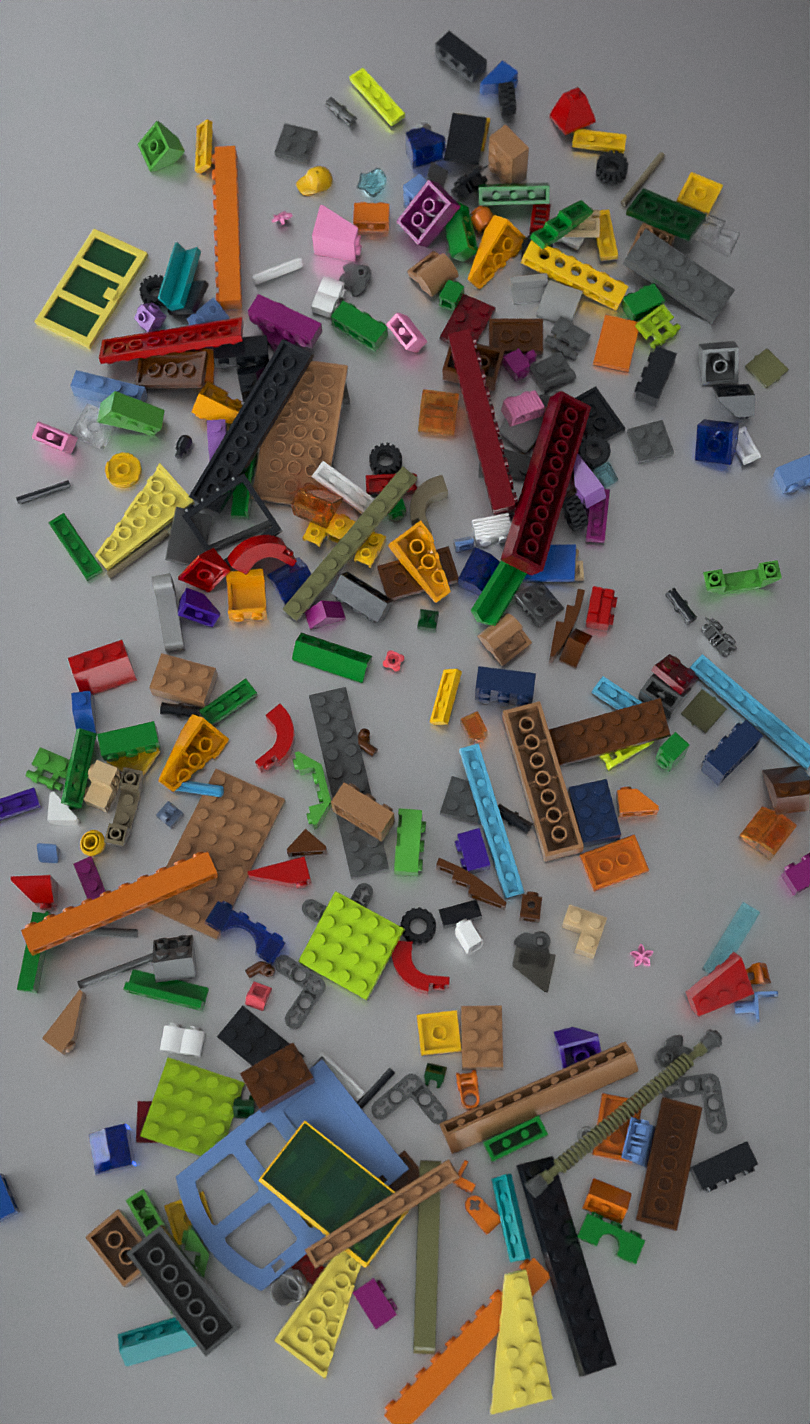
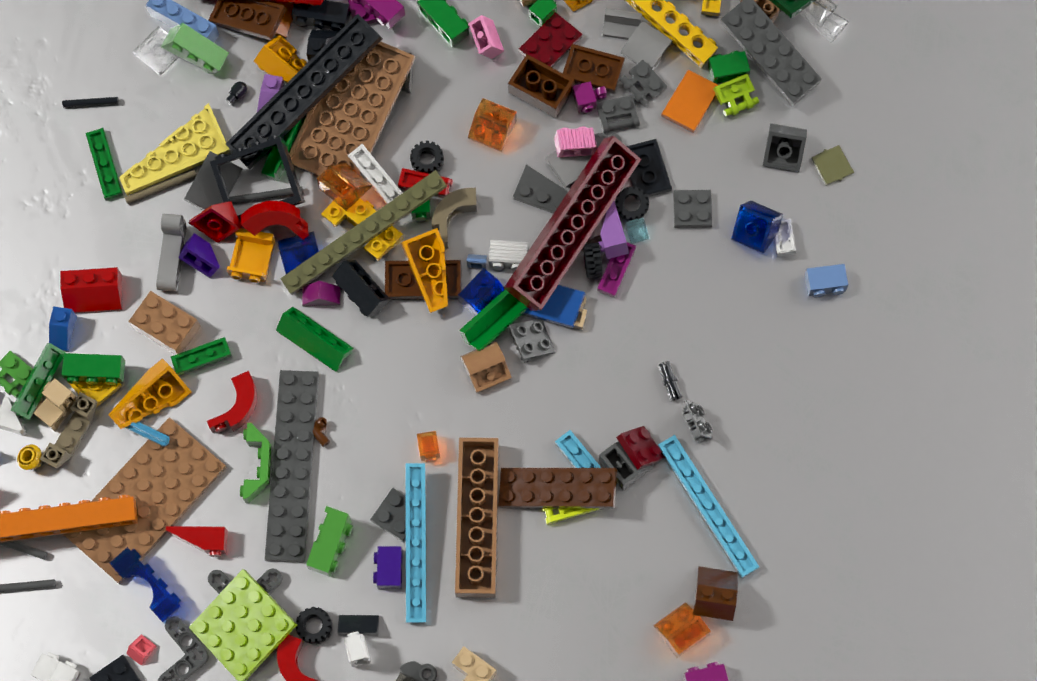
camera: 15 degrees right, 0 degrees up
bright pink brick [32,422,77,454] -> none
magenta plate [73,856,106,899] -> none
yellow tile [105,452,142,488] -> none
green panel [123,969,209,1012] -> none
dark grey slope [152,935,196,982] -> none
sand blue tile [156,801,184,829] -> none
black pin [160,702,200,718] -> none
reddish brown arm [245,961,275,978] -> none
reddish brown slope [287,829,327,857] -> none
medium nougat brick [331,783,395,842] -> none
coral plate [383,650,404,672] -> none
dark green tile [417,609,439,632] -> none
yellow plate [430,668,462,725] -> none
reddish brown slope [436,858,507,910] -> none
dark red brick [448,329,518,515] -> none
dark blue brick [475,666,536,707] -> none
black pin [498,804,533,834] -> none
reddish brown brick [519,891,542,923] -> none
reddish brown slope [549,589,585,663] -> none
reddish brown slope [559,628,593,669] -> none
dark blue brick [568,779,621,848] -> none
orange tile [579,834,649,892] -> none
red brick [585,586,618,631] -> none
orange slope [616,787,659,818] -> none
black brick [634,346,677,407] -> none
green brick [655,732,690,772] -> none
olive piece [681,689,727,734] -> none
dark blue brick [701,720,763,786] -> none
bright green slope [703,560,782,595] -> none
slope [712,384,755,419] -> none

